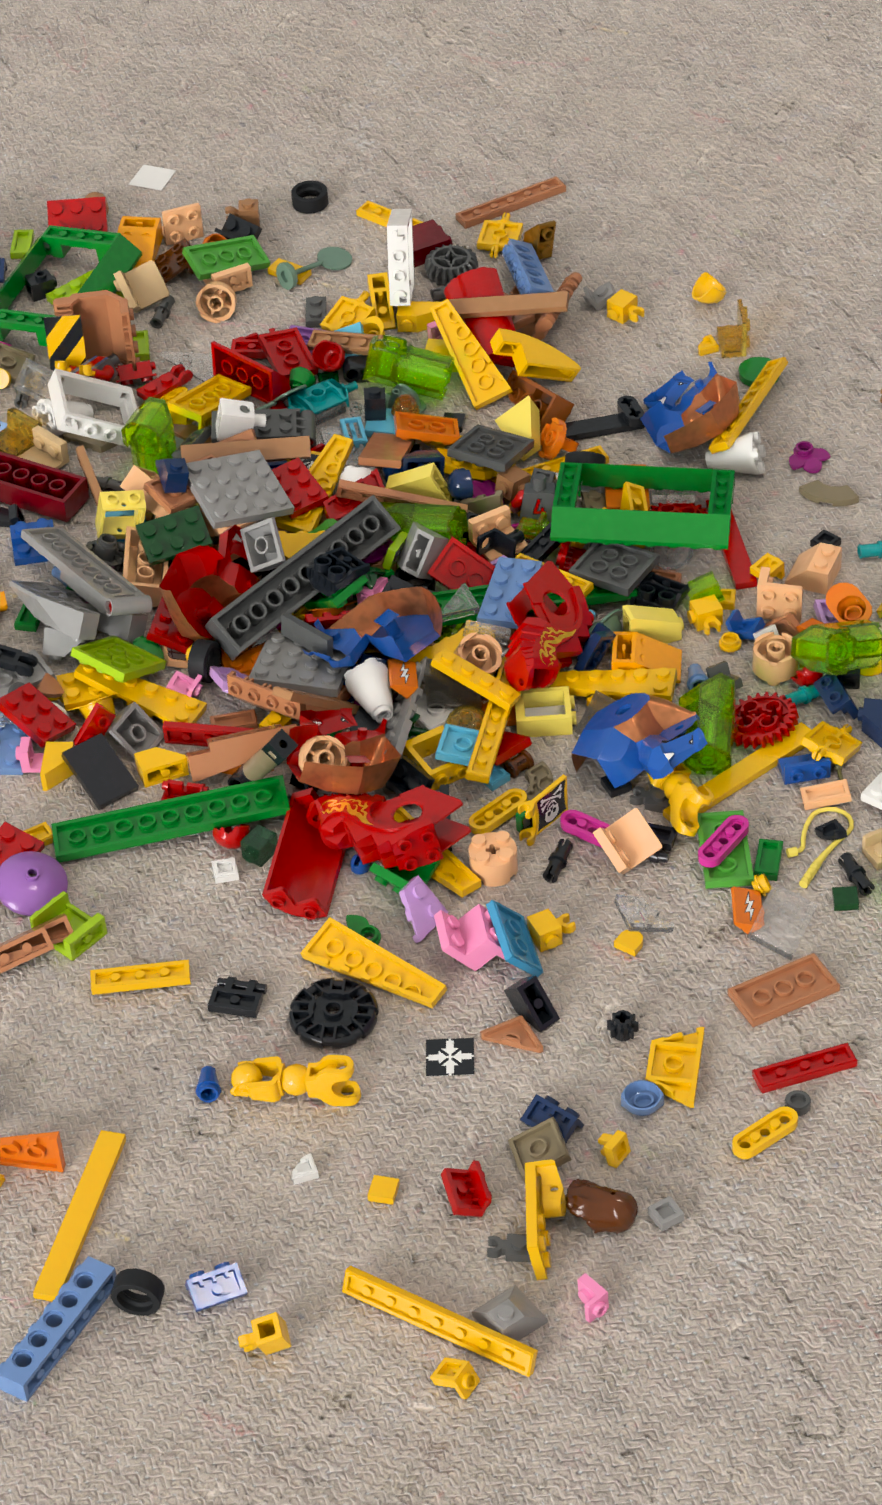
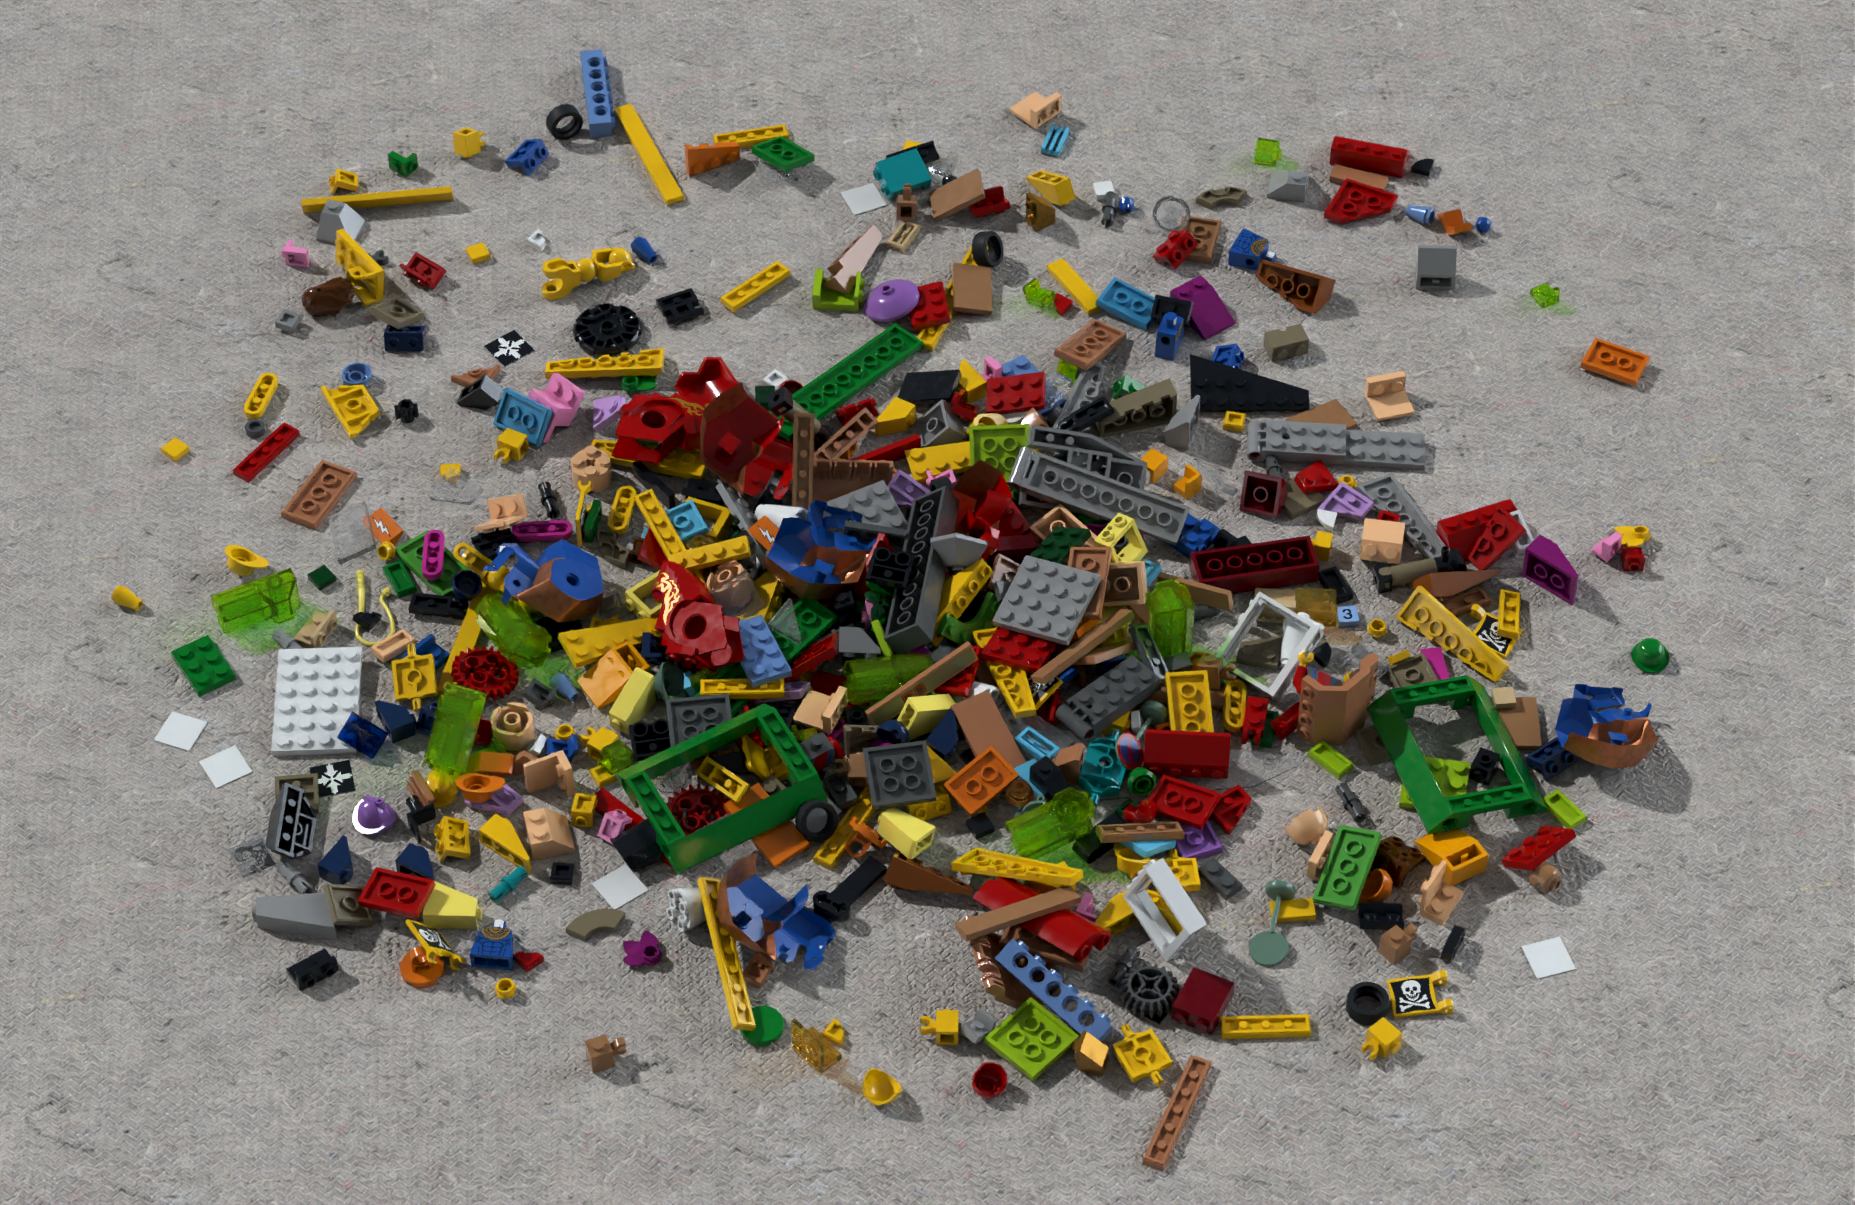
camera: 140 degrees right, 5 degrees up
tan bracket [113,260,170,313] -> none
dark blue slope [155,458,189,493] -> none
white torso [215,398,266,441] -> none
light nougat cylinder [298,735,347,771] -> none
black bracket [476,528,525,558] -> none
yellow slope [490,328,581,382] -> none
yellow tile [598,1130,631,1168] -> none
black pin [838,852,875,896] -> none
none -> green bracket [388,151,418,177]
none -> black hinge [408,593,469,620]
none -> dark blue hair [451,570,482,600]
none -> yellow slope [478,814,531,874]
none -> white sticker [591,864,648,909]
none -> bright pink bracket [597,809,632,844]
none -> black slope [610,819,665,873]
none -> red hair [971,1062,1007,1099]
none -> lime plate [984,997,1079,1082]
none -> nougat slope [1052,743,1084,785]
none -> yellow brick [1361,1017,1402,1061]
none -> flag [1387,970,1453,1018]
none -> black beam [1440,925,1466,963]

